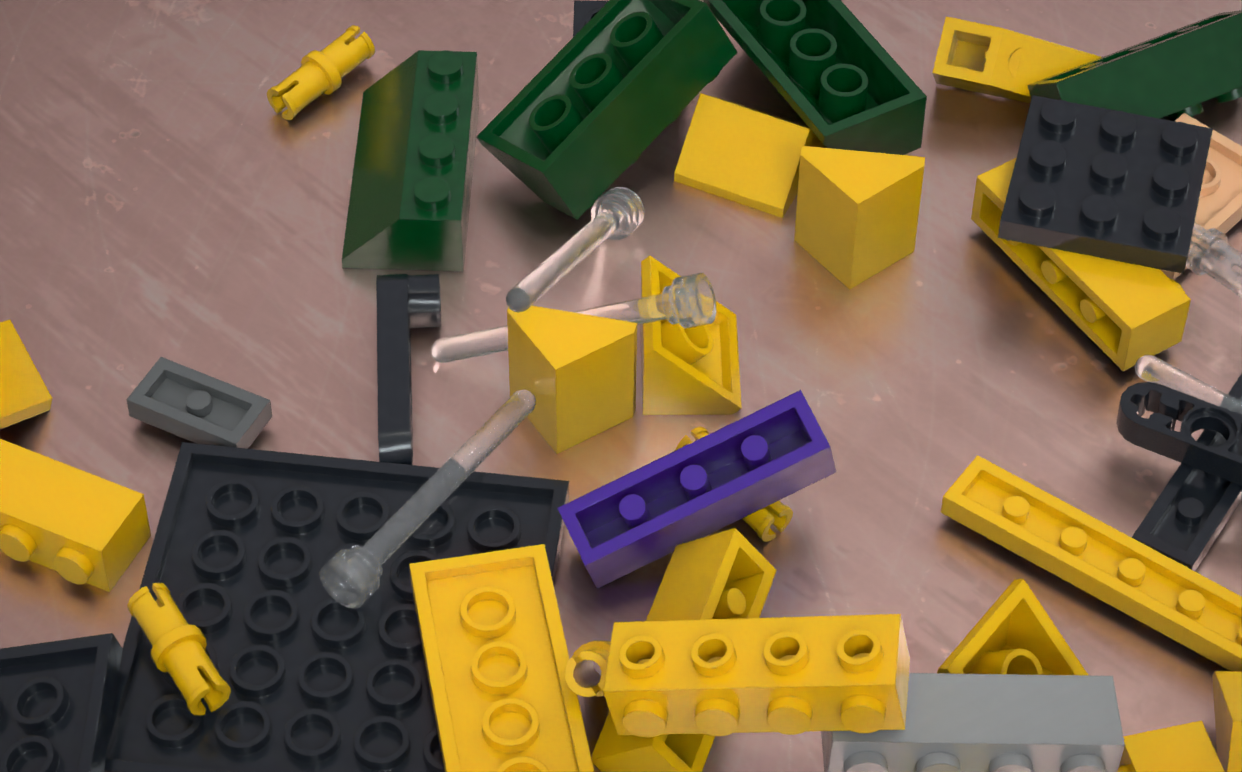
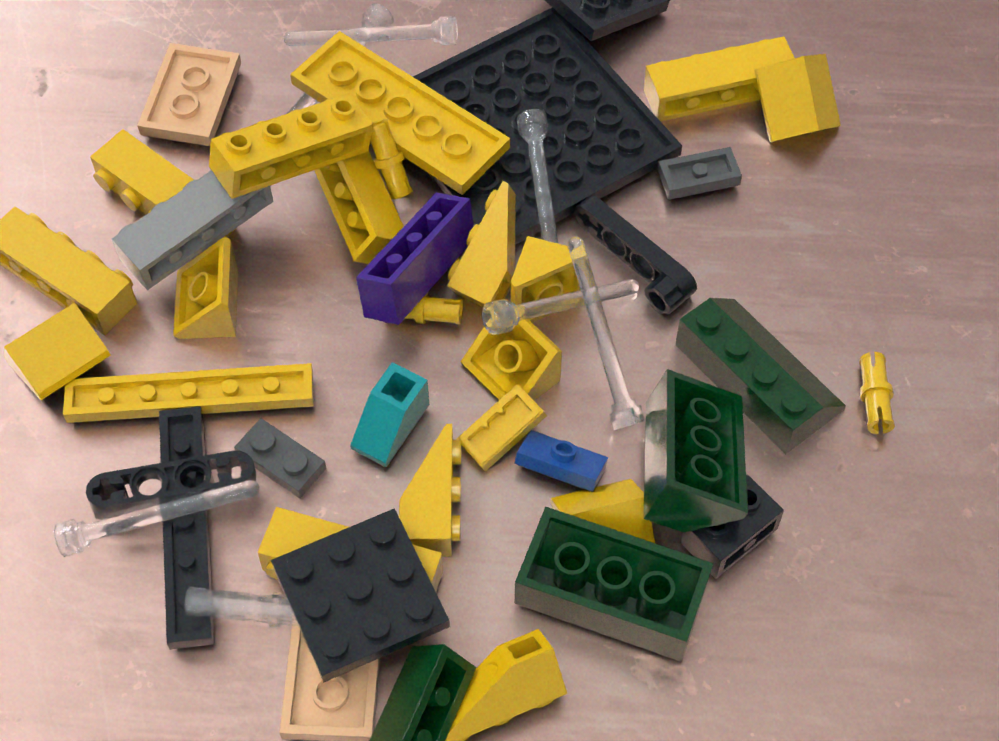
camera: 140 degrees right, 10 degrees up
yellow pin [127,583,231,716] -> none
yellow slope [794,146,925,290] -> none
none -> dark grey plate [234,418,326,498]
none -> teal slope [350,362,430,467]
none -> yellow slope [399,424,461,557]
none -> yellow slope [447,181,516,313]
none -> yellow plate [457,384,547,472]
none -> blue plate [514,430,608,492]

